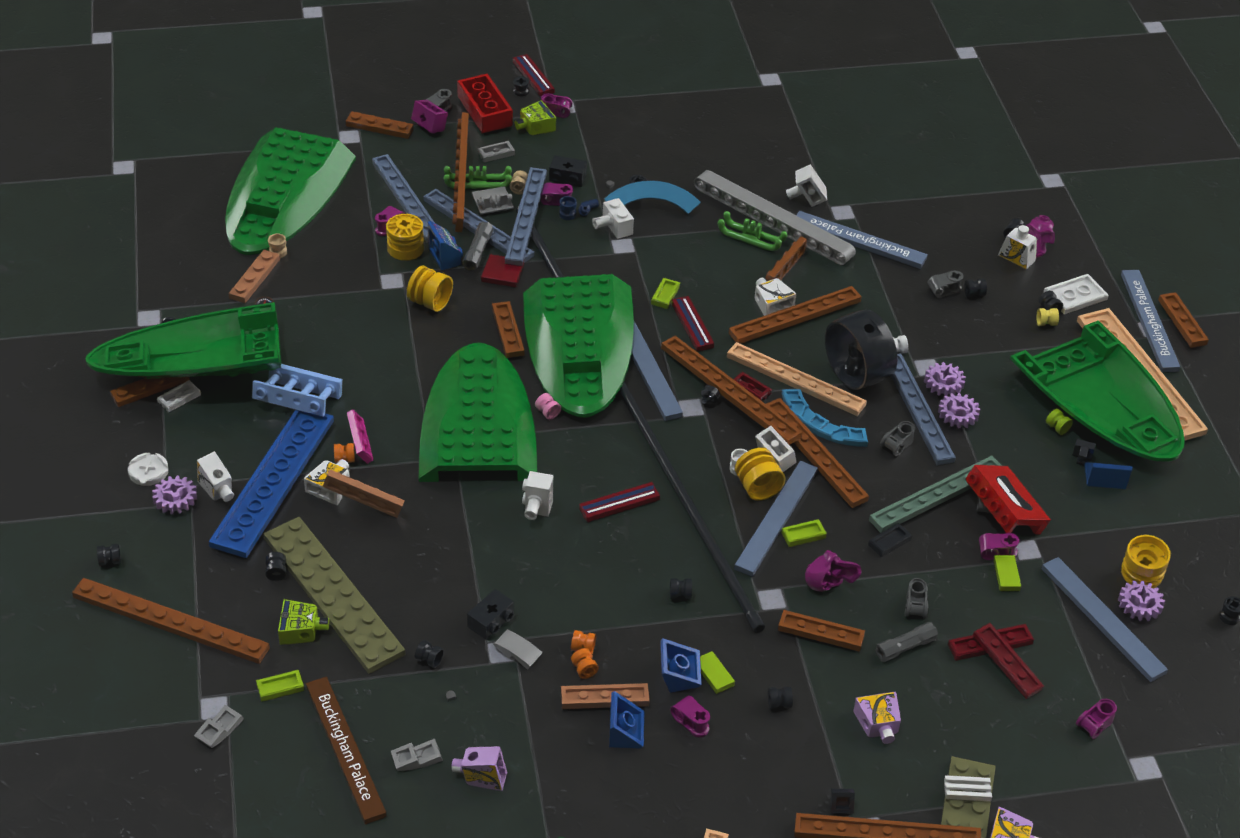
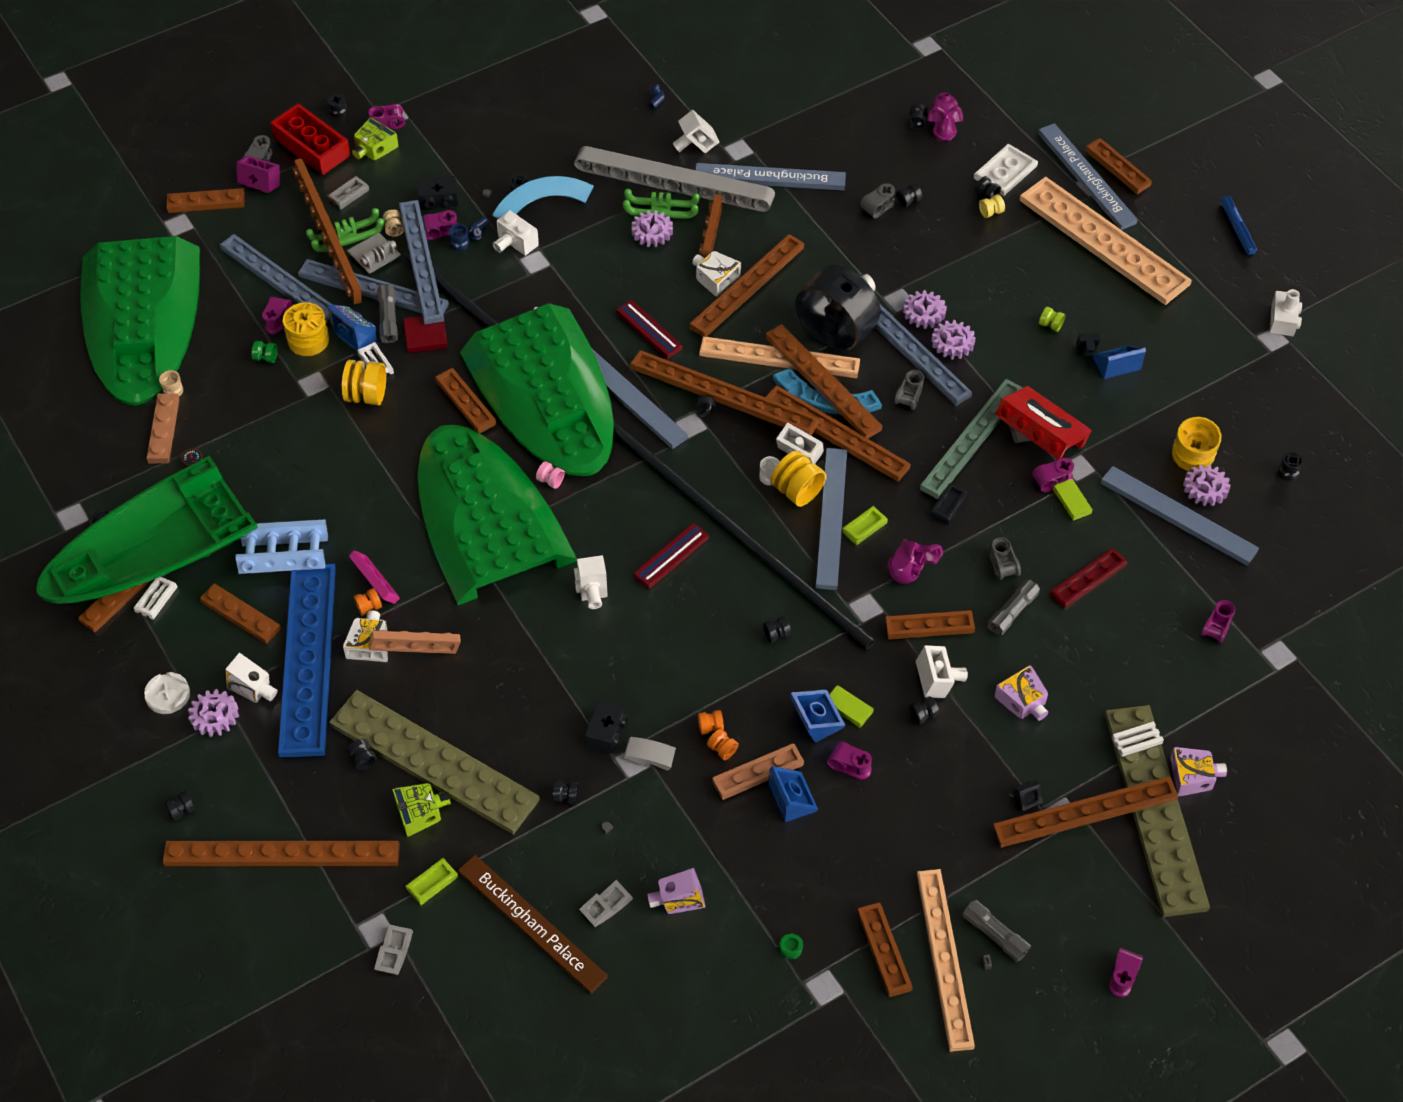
camera: 20 degrees left, 10 degrees up
dark red tile [513,54,555,97] -> none
lime tile [651,278,680,309] -> none
dark red tile [733,372,772,401] -> none
dark red tile [973,623,1044,699] -> none
white torso [998,225,1037,269] -> none
green piece [1010,320,1185,461] -> none
none -> dark orange plate [200,583,281,644]
none -> green wheel [252,340,278,363]
none -> white tile [357,342,394,376]
none -> lavender gear [632,210,673,247]
none -> dark blue arm [648,84,665,110]
none -> dark orange plate [766,324,882,439]
none -> white brick [916,646,968,698]

